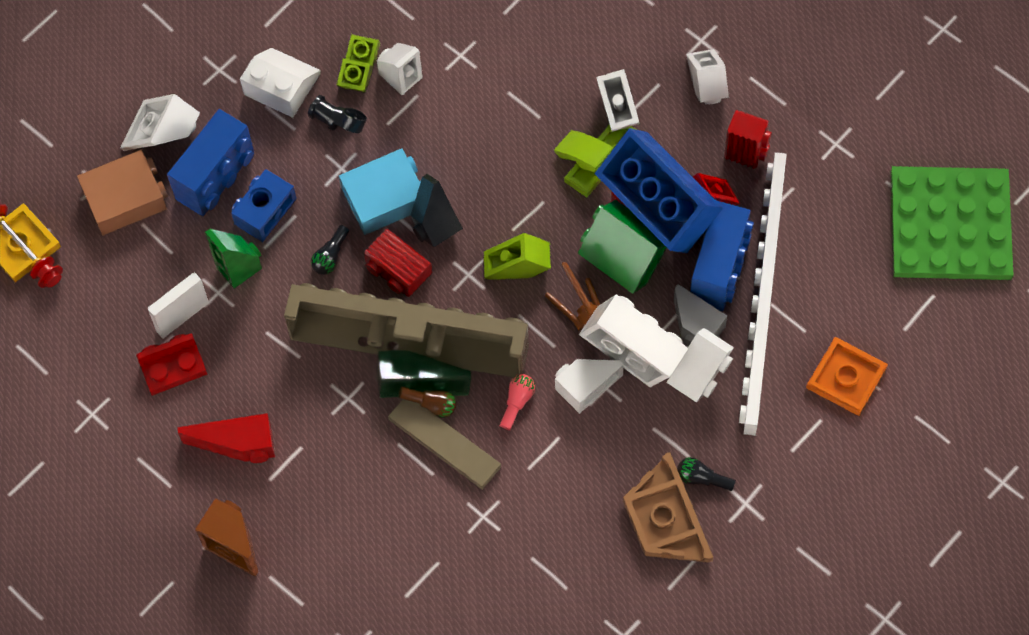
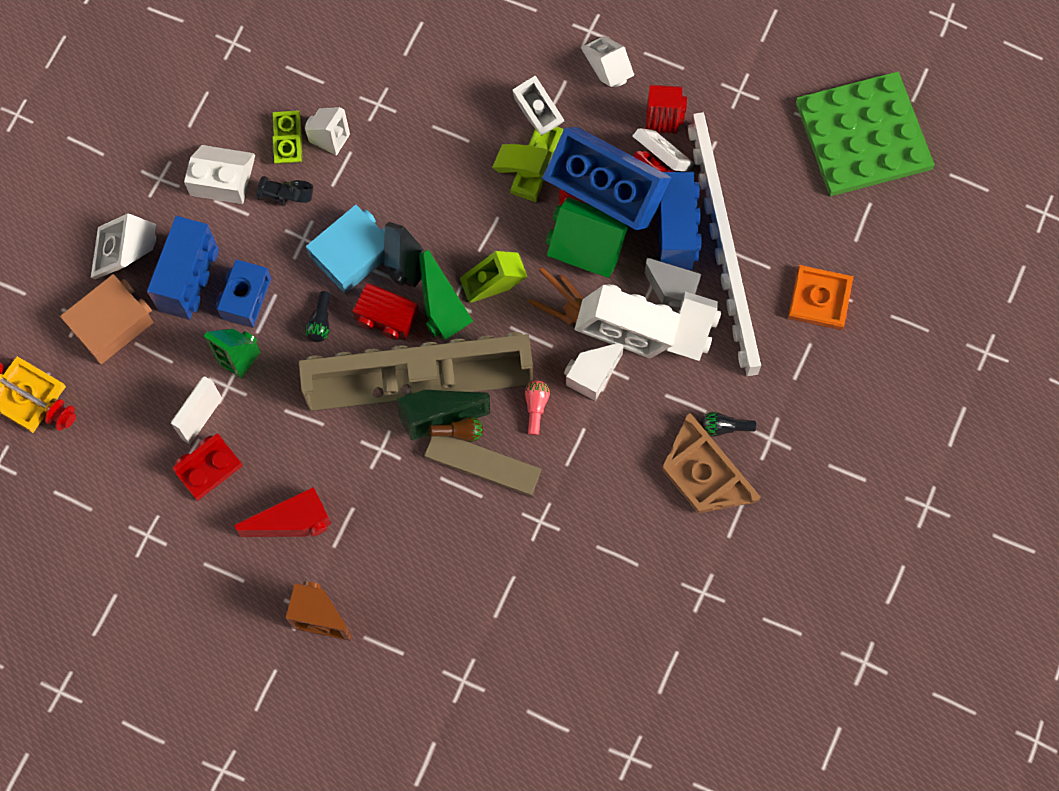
camera: 20 degrees left, 5 degrees up
none -> green slope [419,250,473,340]
none -> white tile [633,128,694,172]

